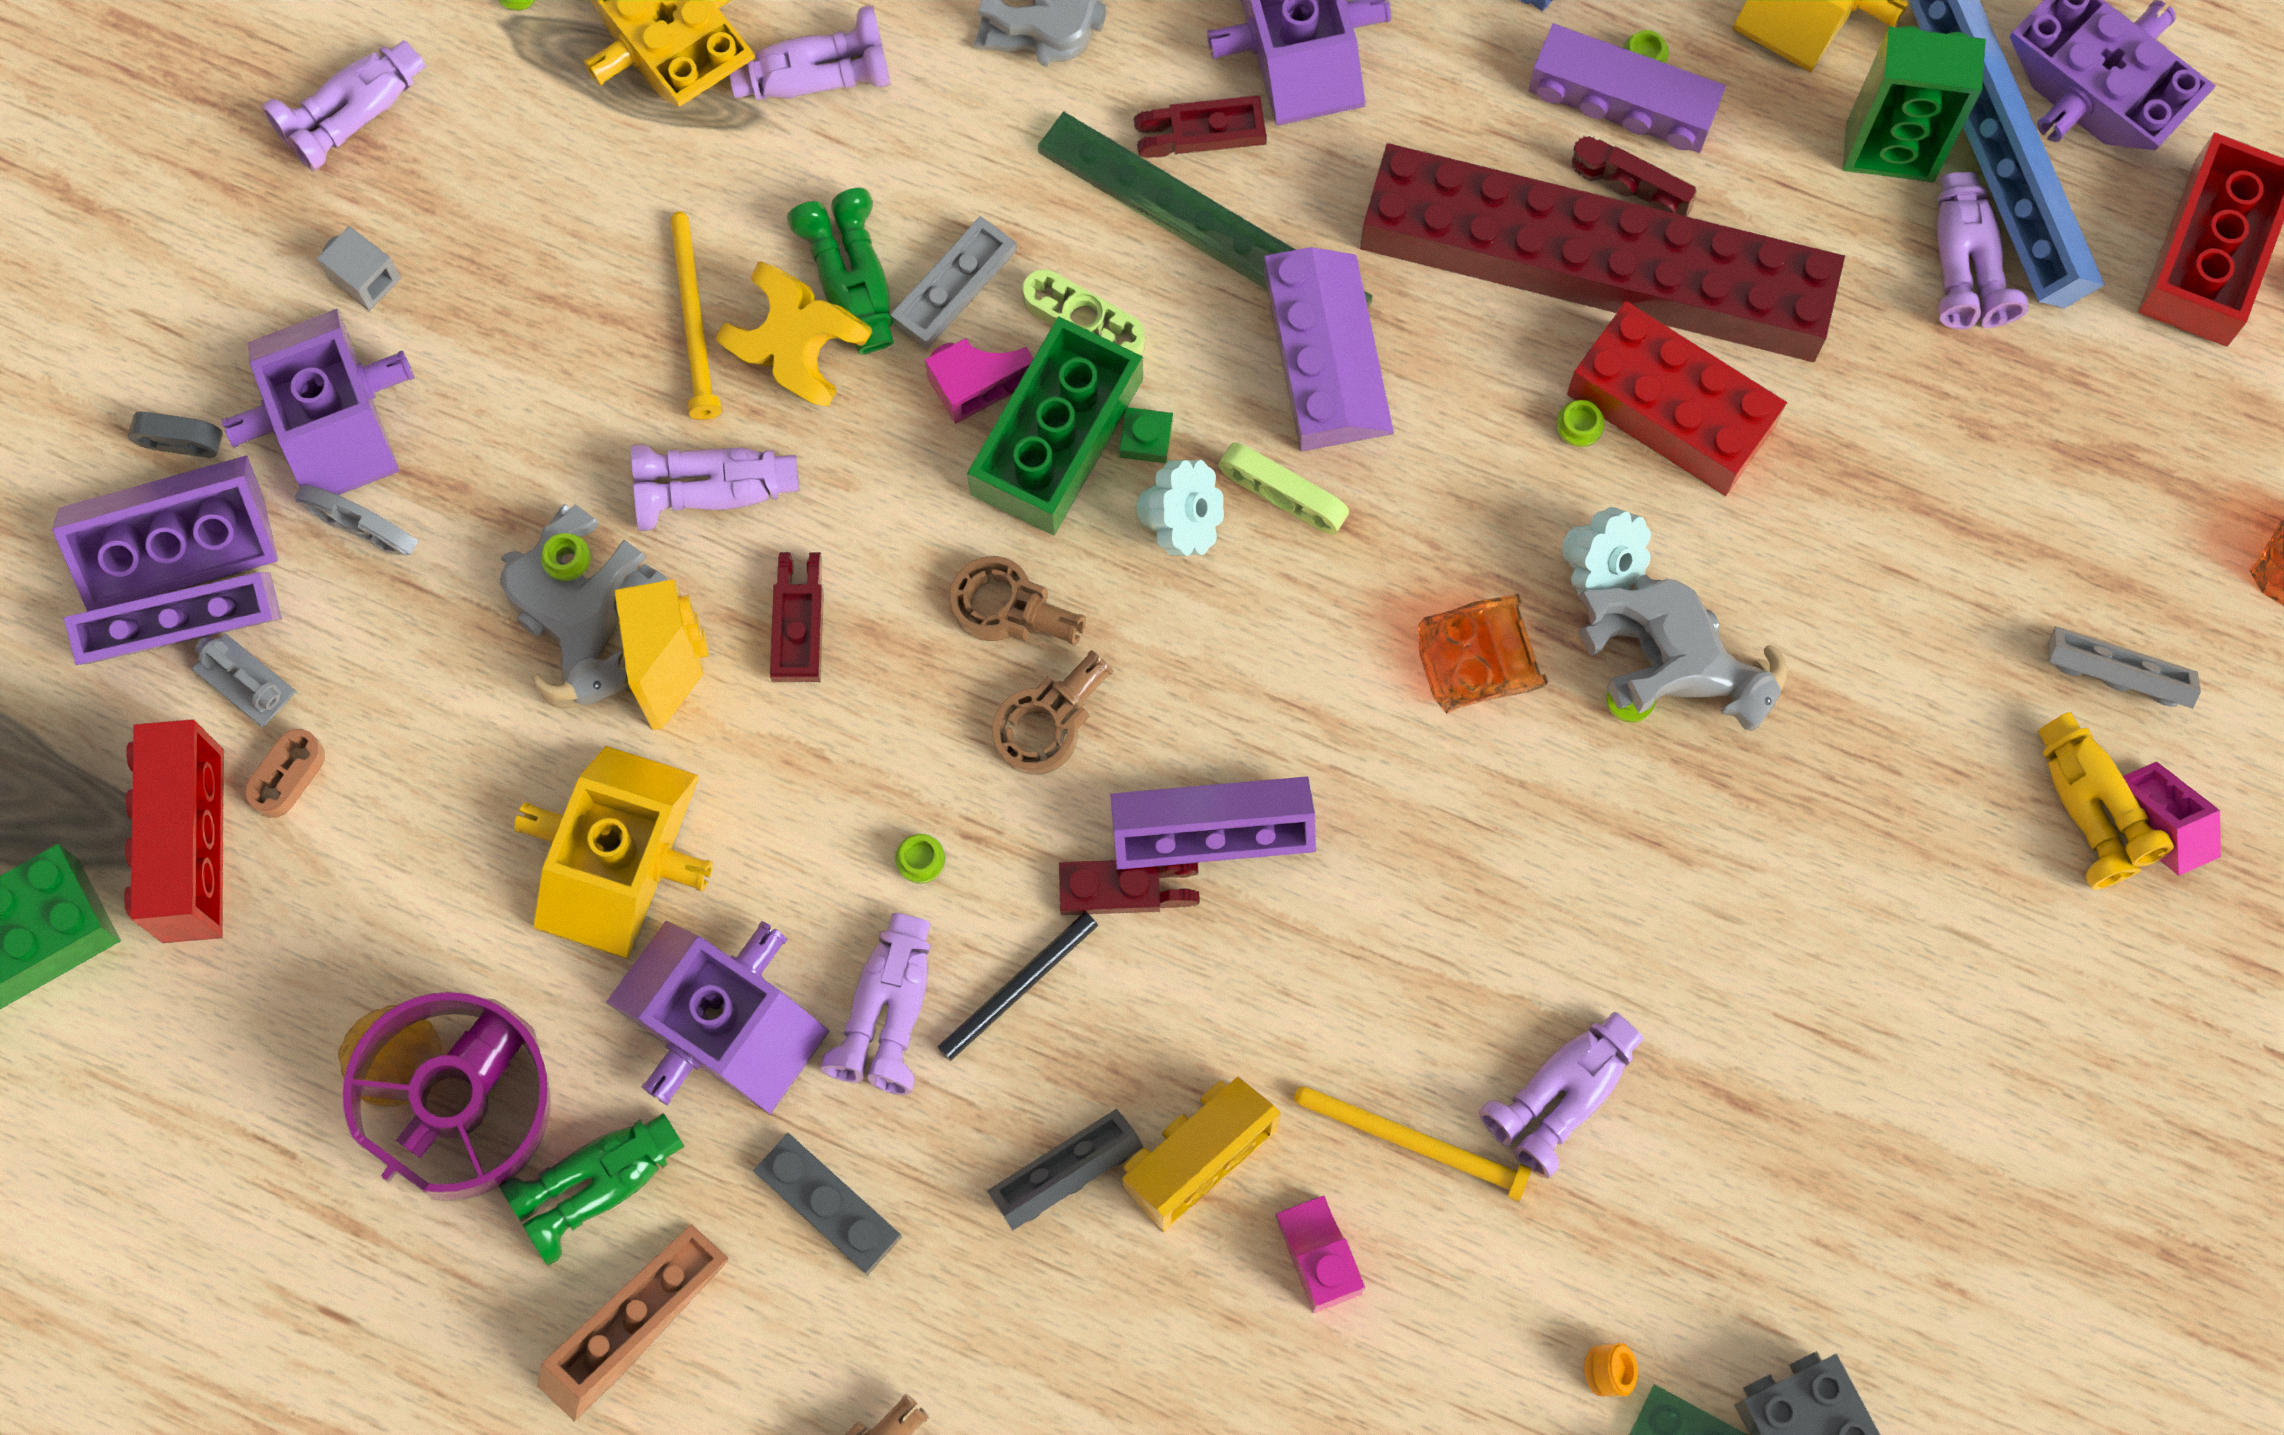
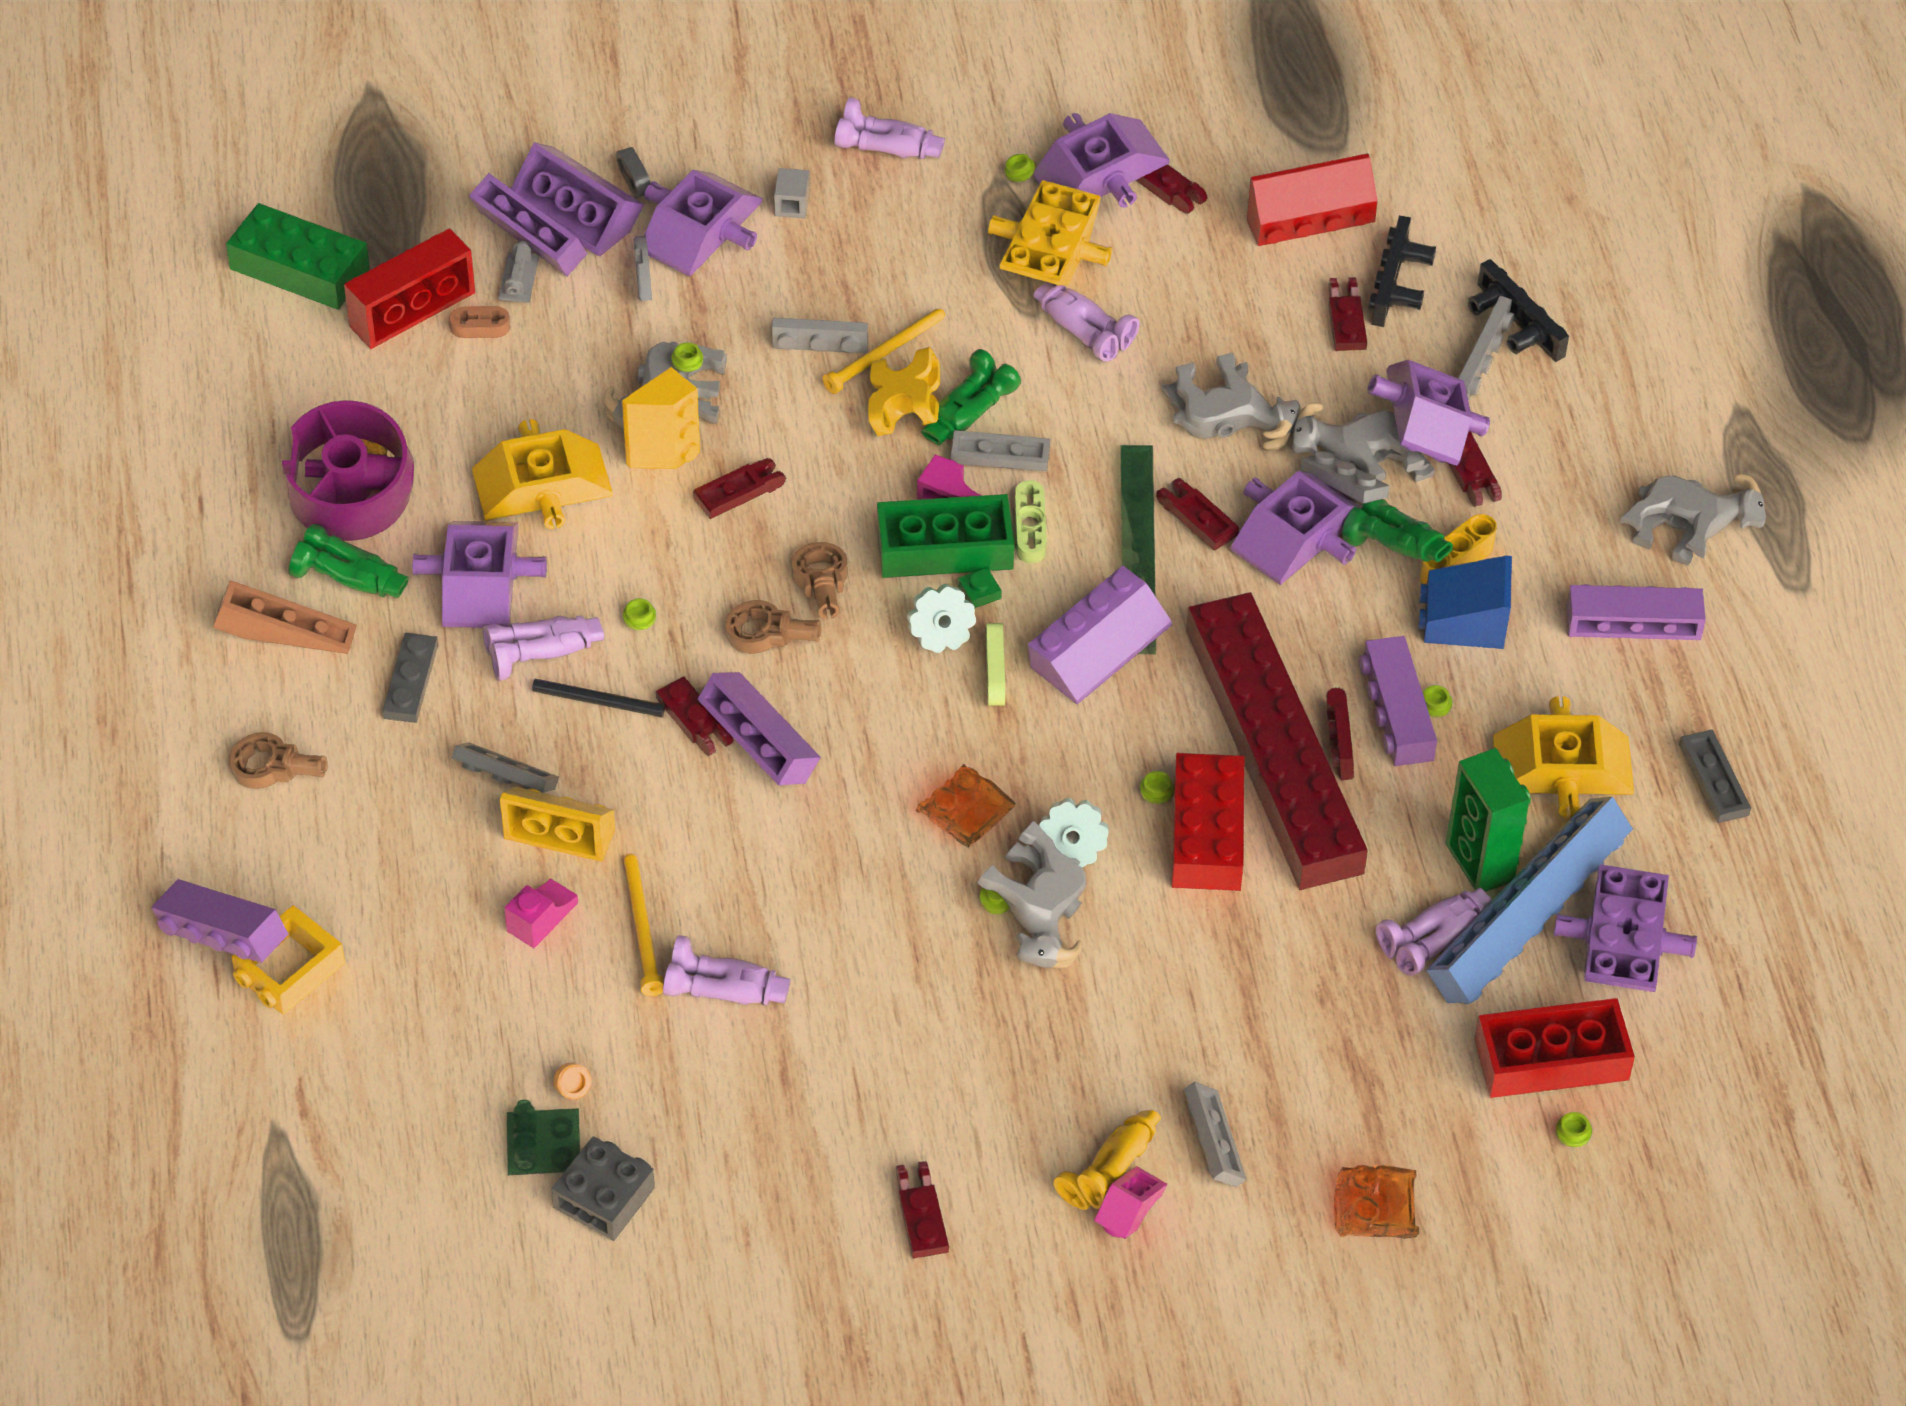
camera: 55 degrees right, 20 degrees down
lavender piece [631,444,799,531] -> none
none -> light grey plate [772,317,868,353]
none -> dark red hinge [896,1161,949,1259]

